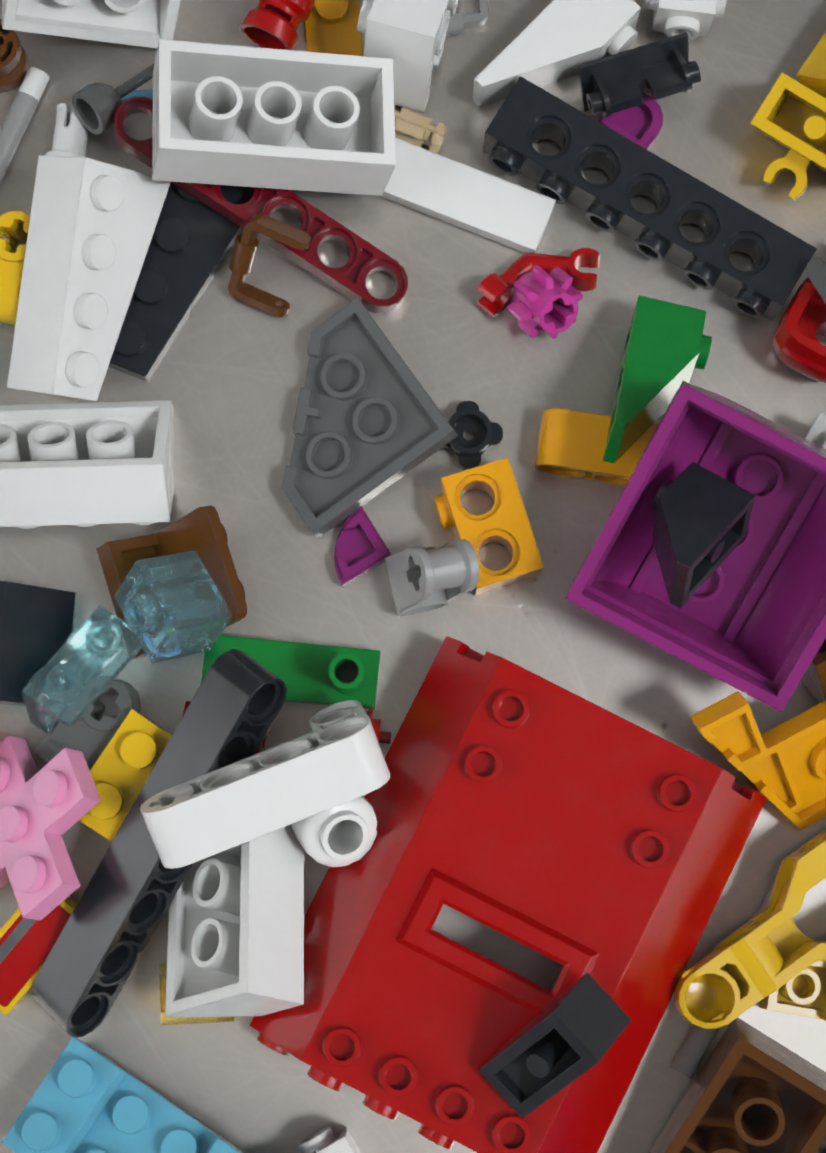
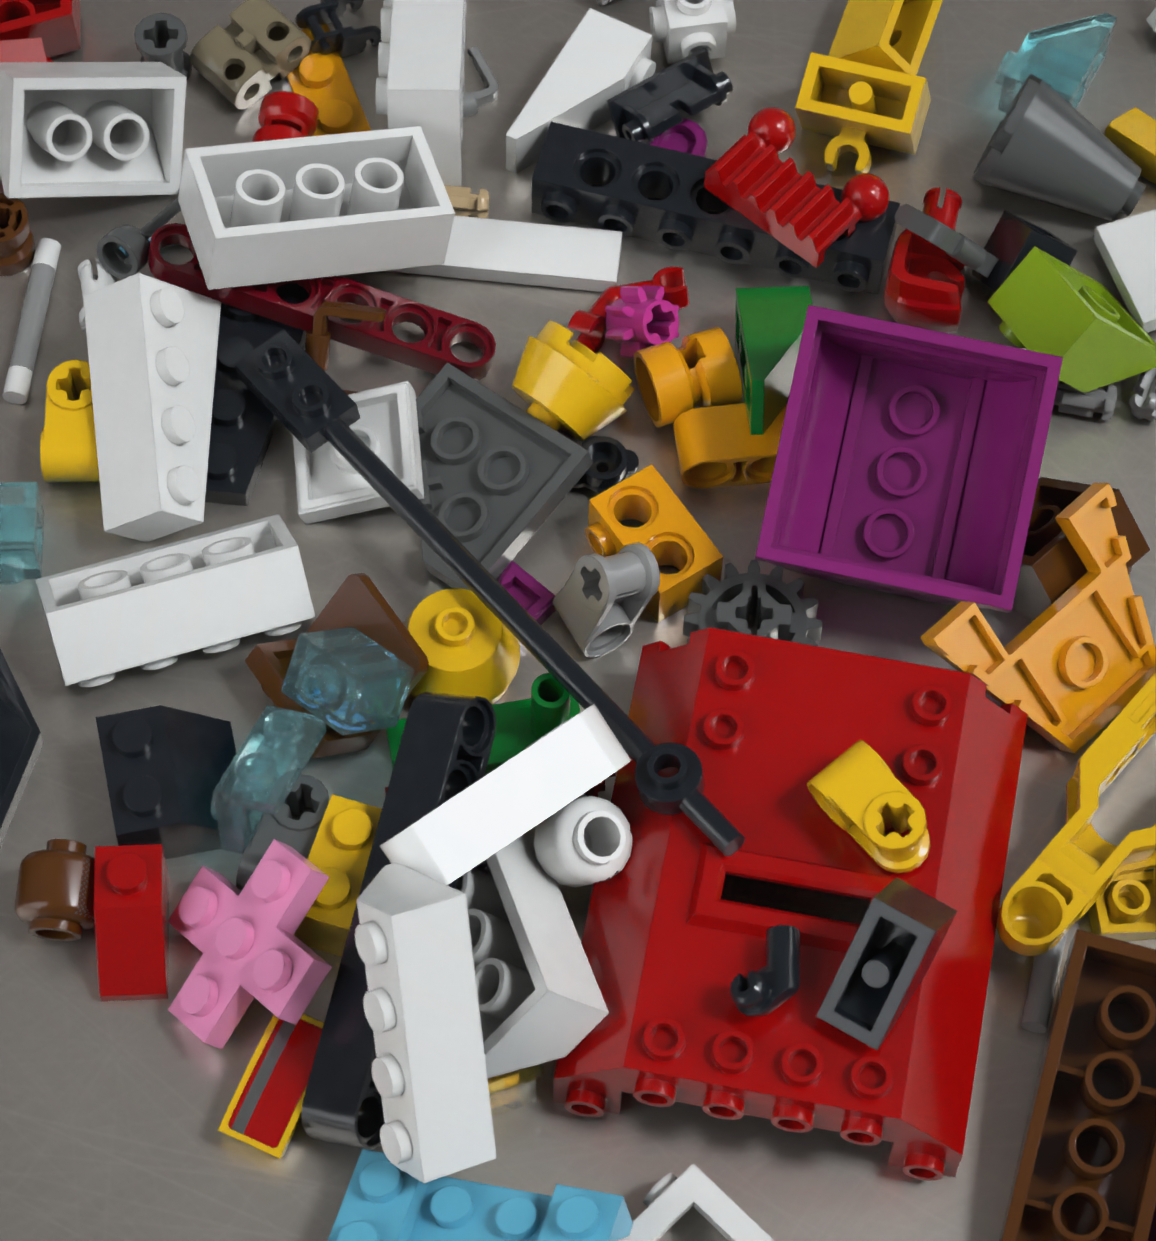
camera: 15 degrees left, 20 degrees down
black slope [652,462,755,609] -> none
none -> black bar [234,329,745,856]
none -> white plate [293,381,424,524]
none -> white slope [355,863,497,1183]
none -> yellow cone [403,588,520,704]
none -> yellow cone [512,320,635,441]
none -> light orange wheel [633,327,743,428]
none -> dark grey gear [683,560,823,646]
none -> red gear [704,107,890,268]
none -> black arm [730,925,800,1017]
none -> yellow piece [807,740,930,873]

